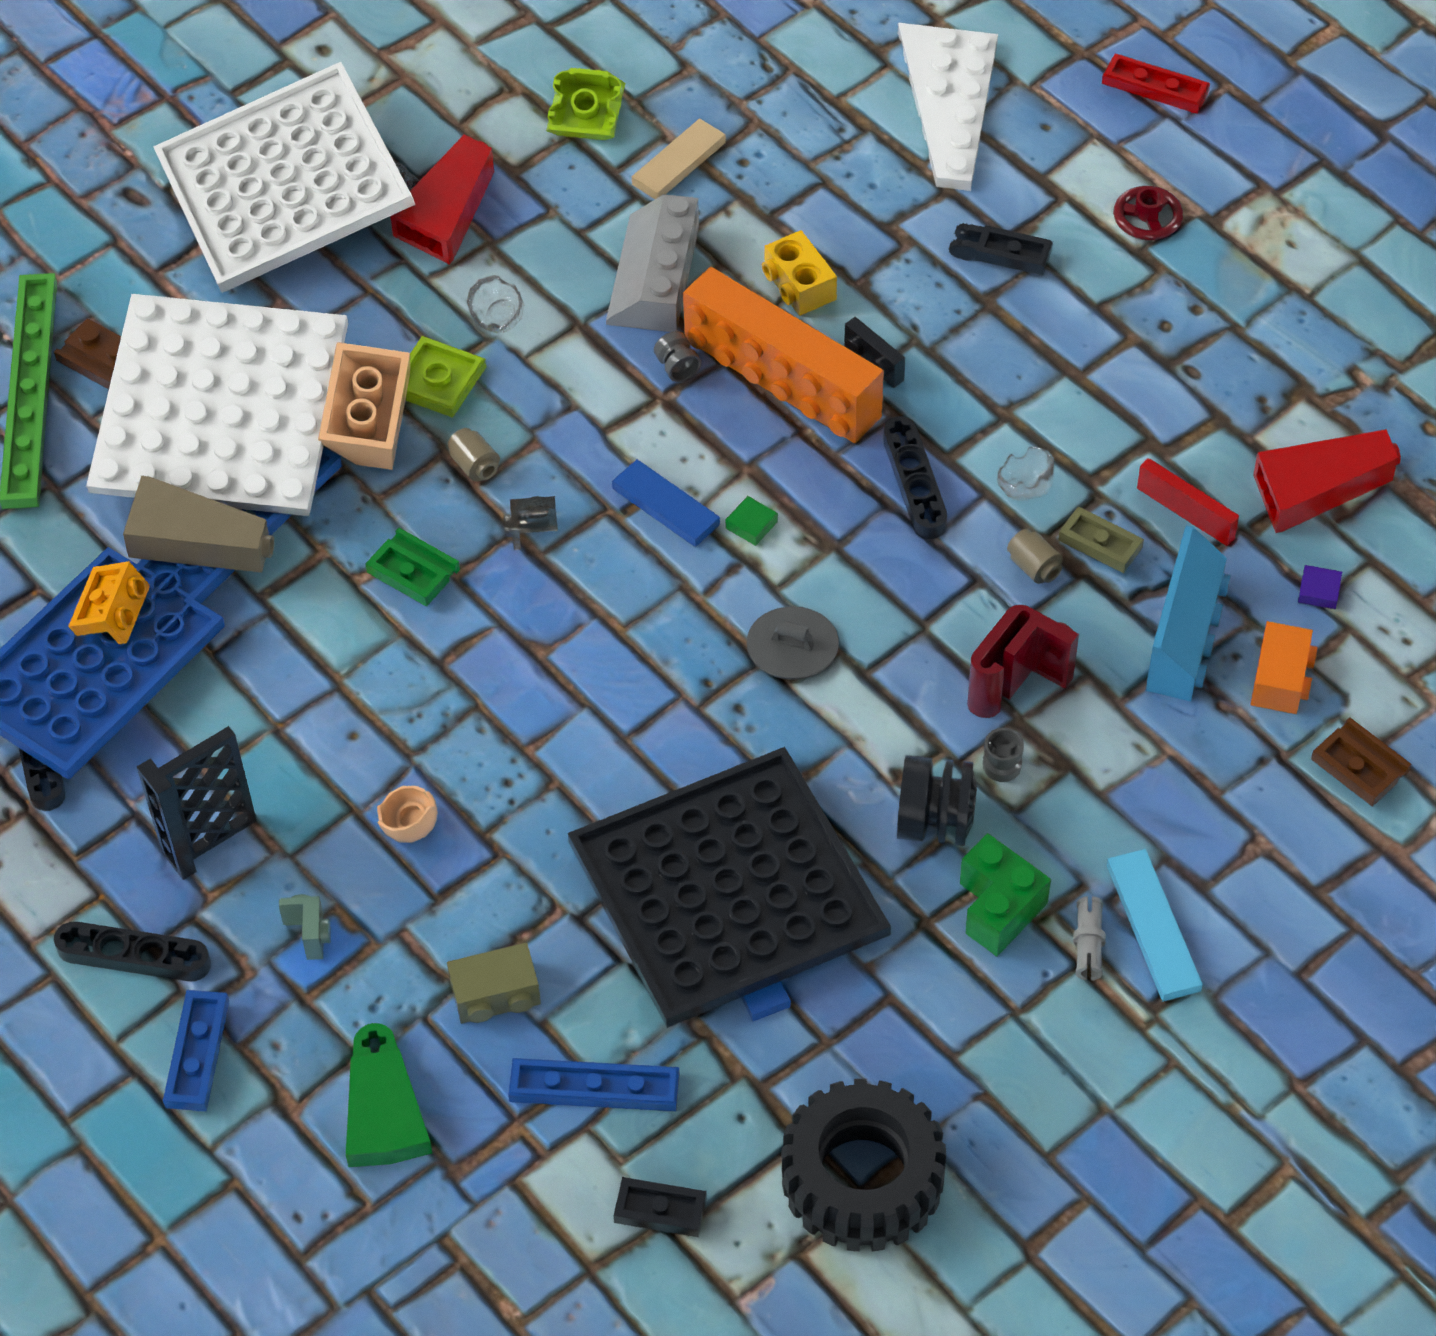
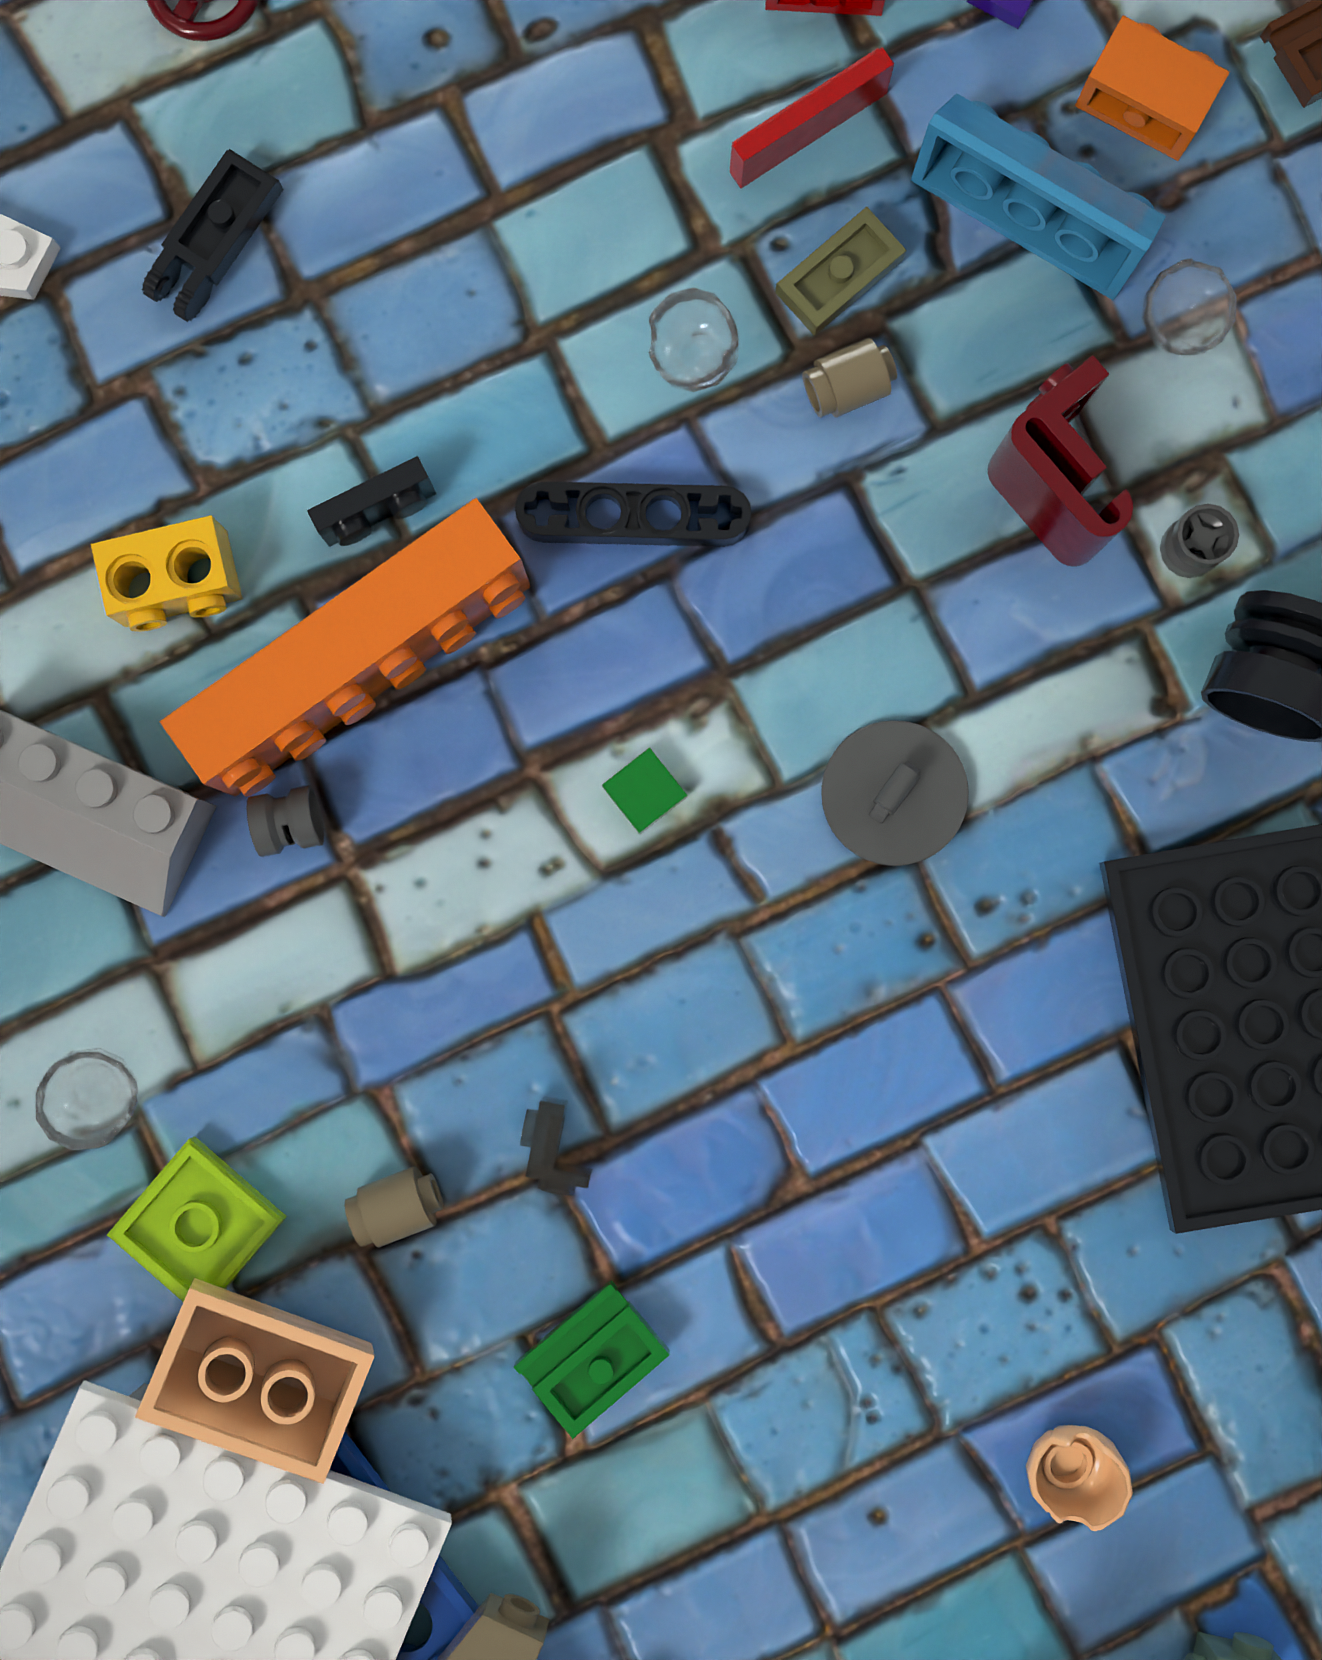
camera: 75 degrees left, 30 degrees up
blue tile [612,459,720,547] -> none
none -> clear hair [1141,258,1237,357]

